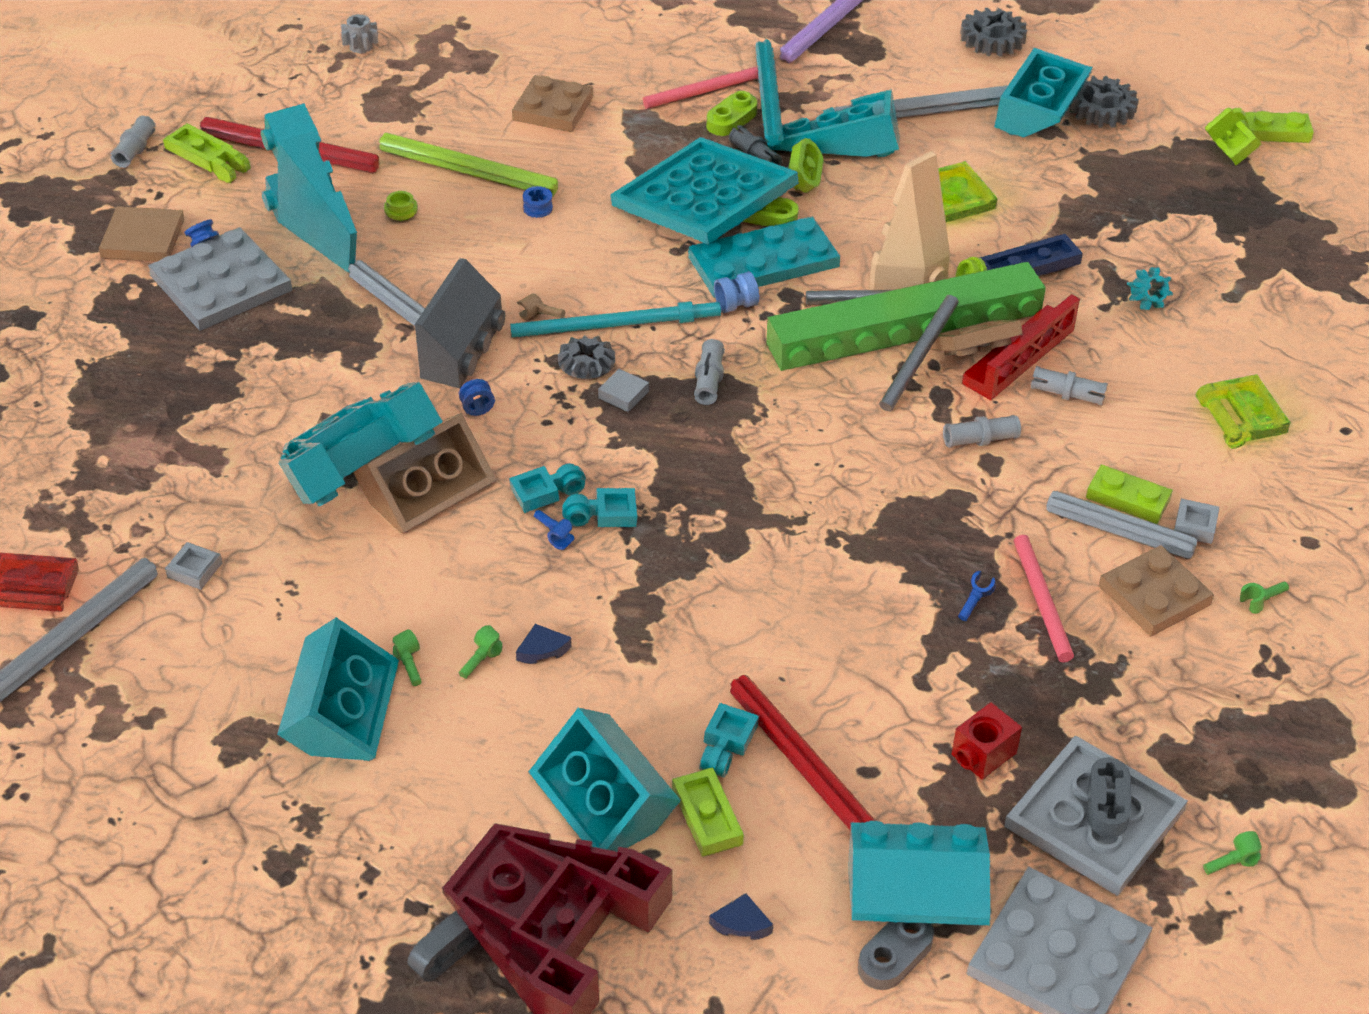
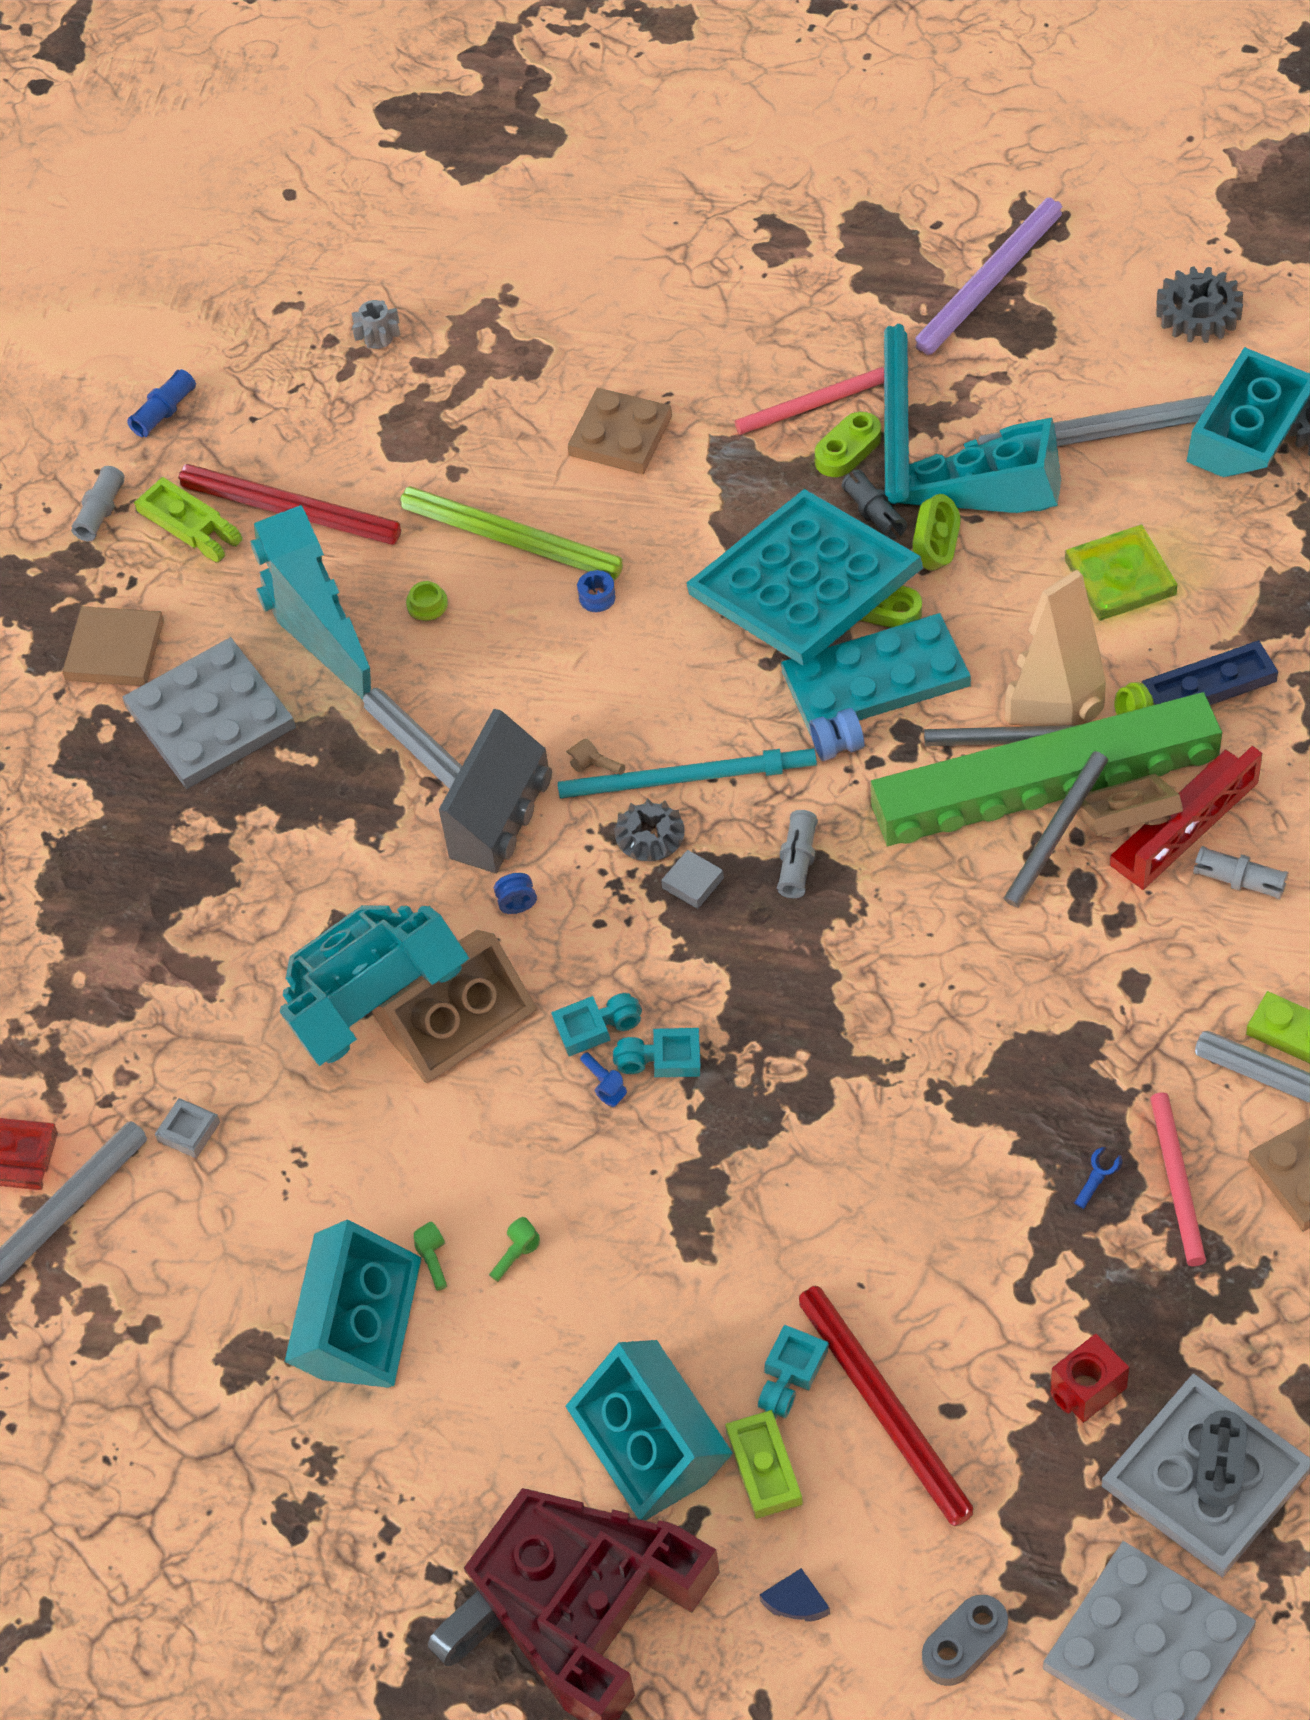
camera: 10 degrees right, 10 degrees up
blue bush [184,219,219,247] -> none
dark blue tile [516,624,572,664] -> none
teal slope [848,821,990,926] -> none
light grey pin [943,415,1021,448] -> none
none -> blue pin [127,369,196,437]

